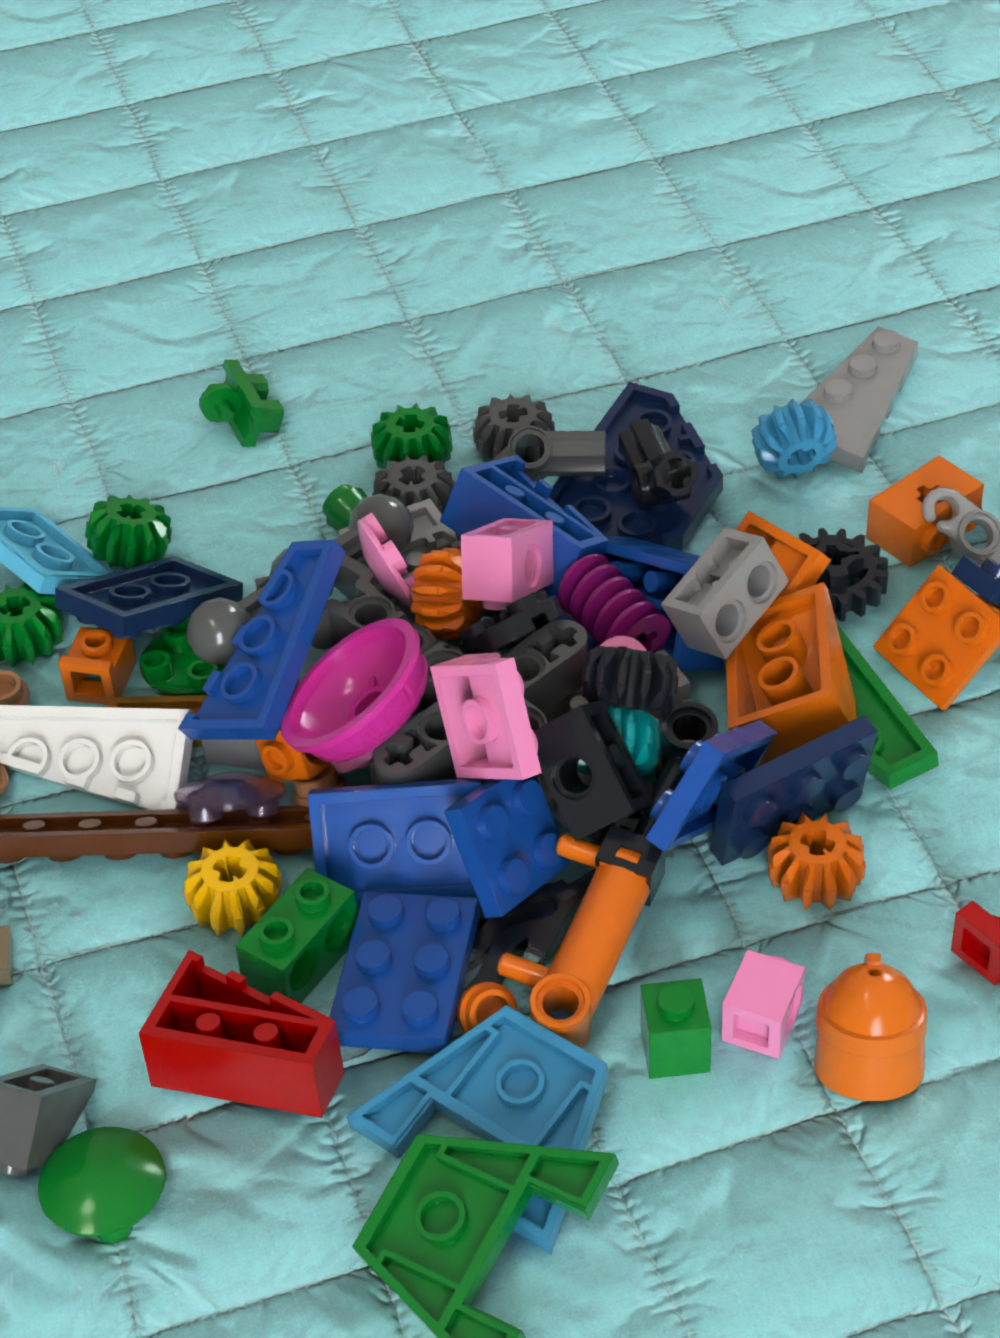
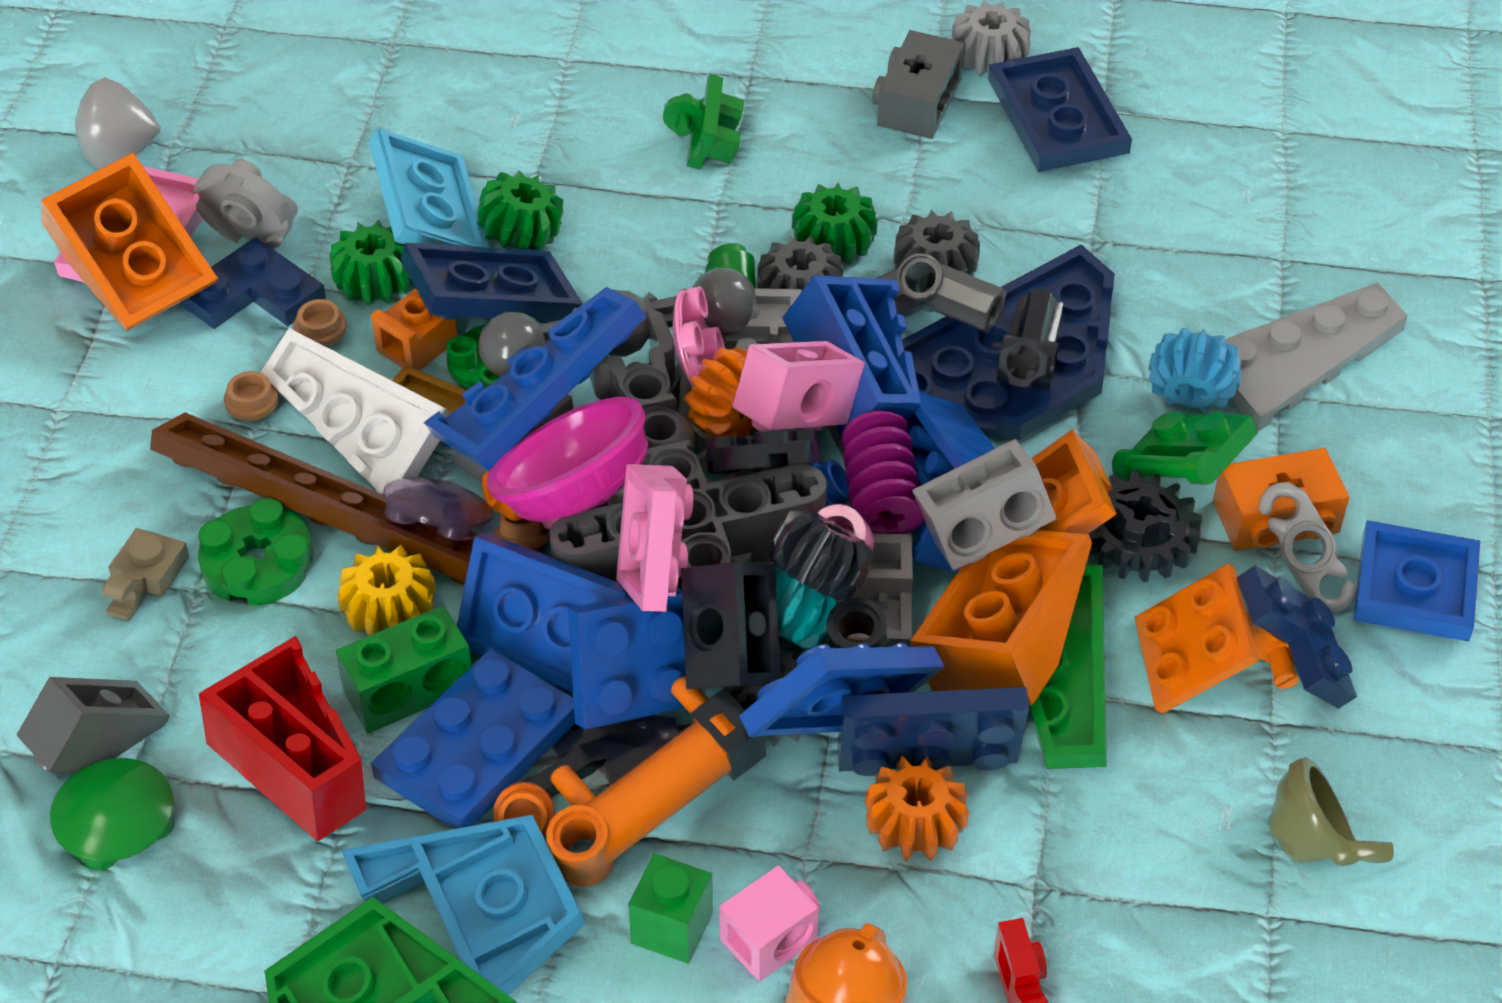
camera: 25 degrees right, 5 degrees up
none -> green plate [198,498,314,605]
none -> dark grey brick [872,30,964,139]
none -> light grey gear [952,0,1031,77]
none -> dark blue plate [988,47,1132,172]
none -> green plate [1112,411,1258,485]

